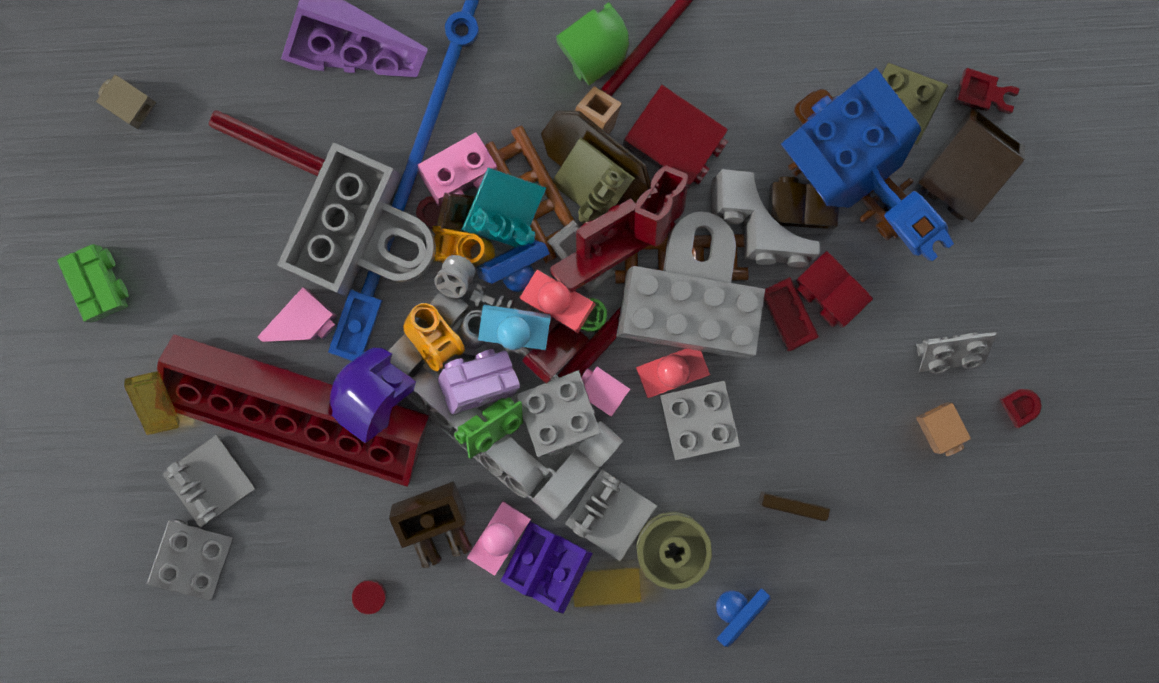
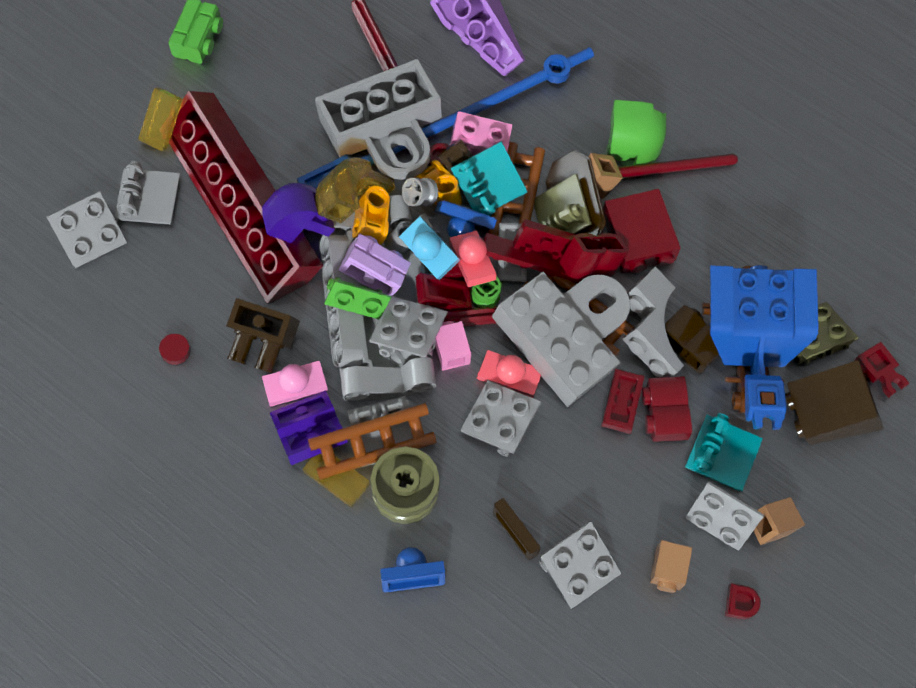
camera: 35 degrees right, 20 degrees down
bright pink slope [258,287,337,342] -> none
none -> dark orange bar [308,403,437,480]
none -> clear yellow arch [316,158,396,223]
none -> light grey hinge [539,521,622,609]
none -> teal hinge [685,413,763,492]
none -> medium nougat brick [754,497,805,545]

